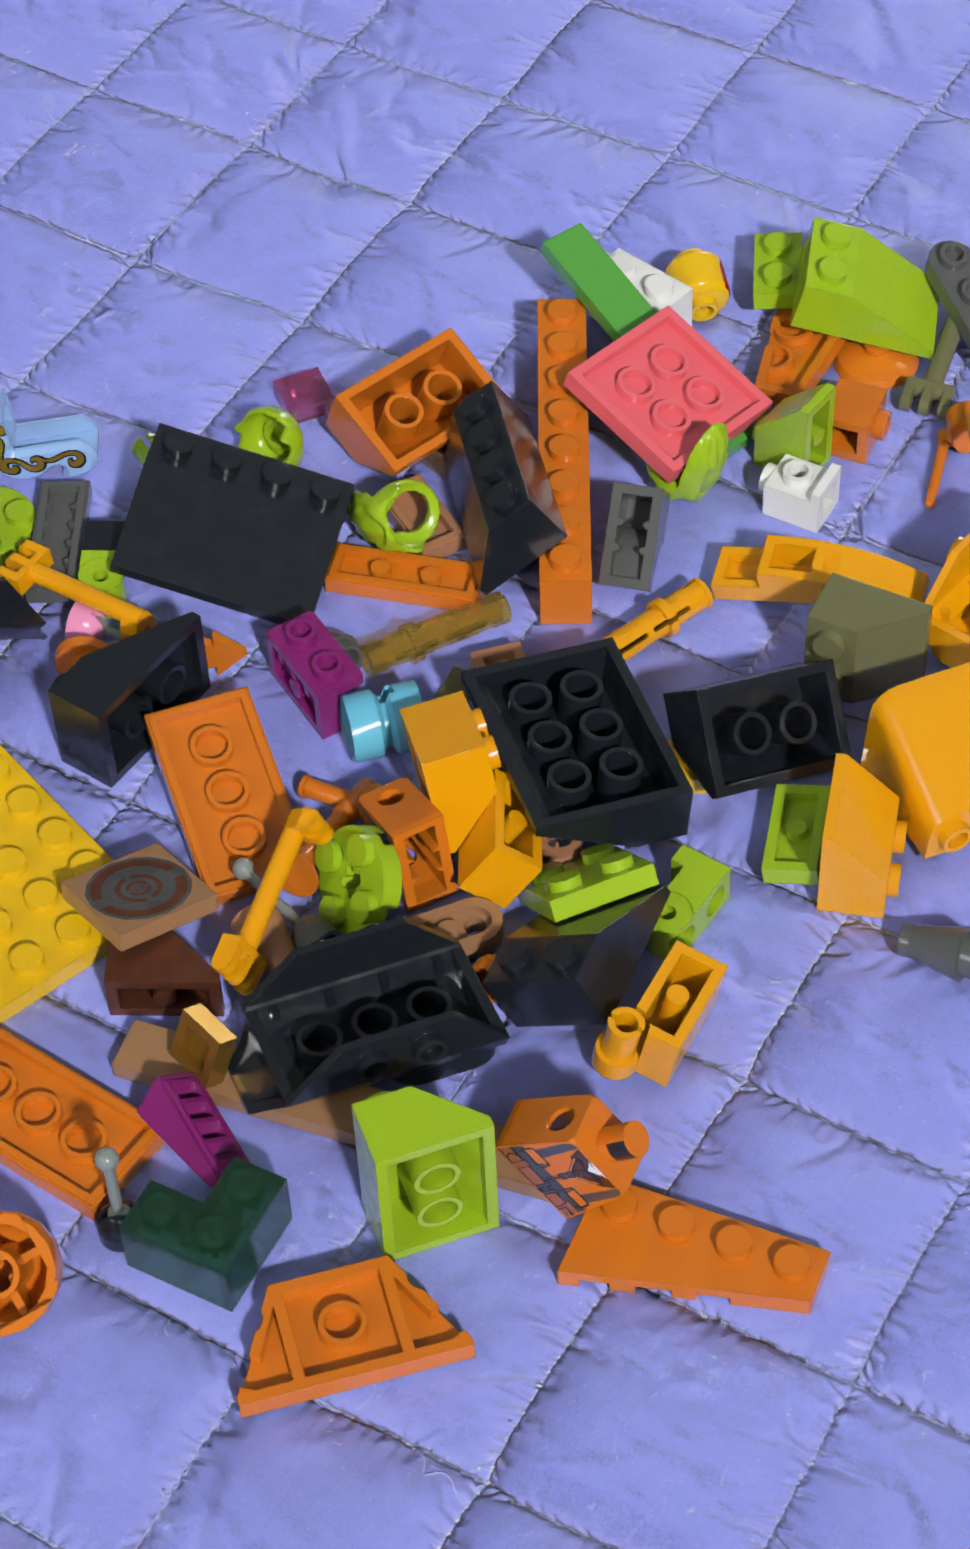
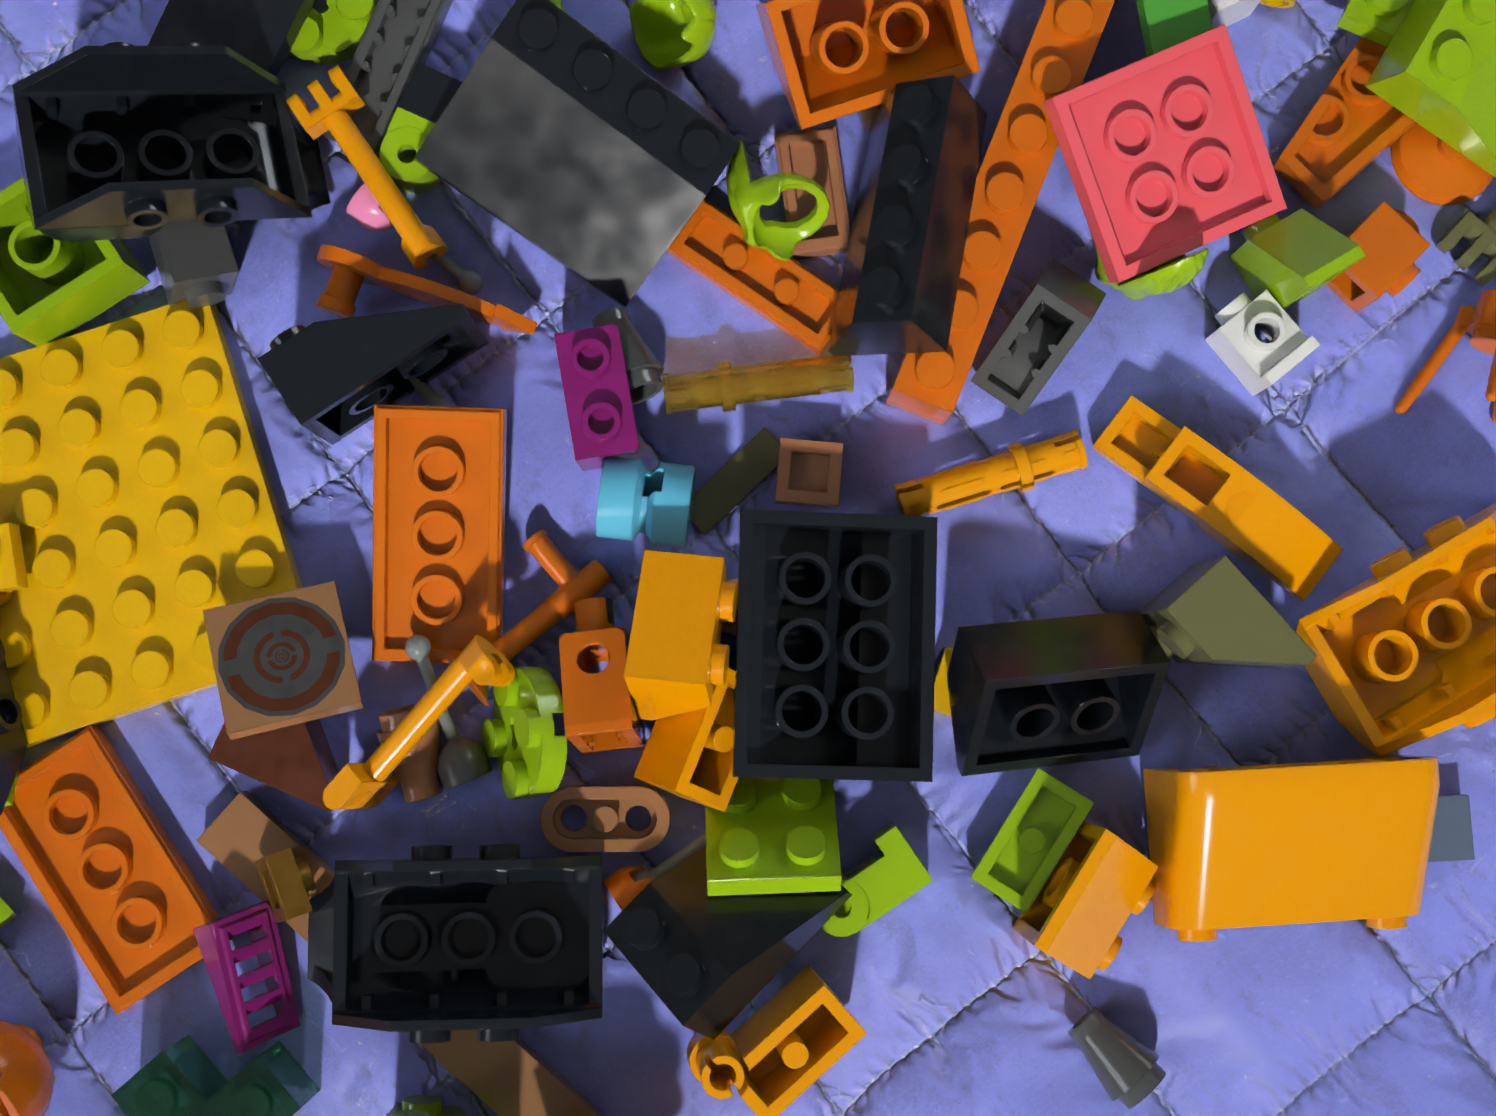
camera: 15 degrees right, 35 degrees up
hinge [94,1147,147,1252] -> none

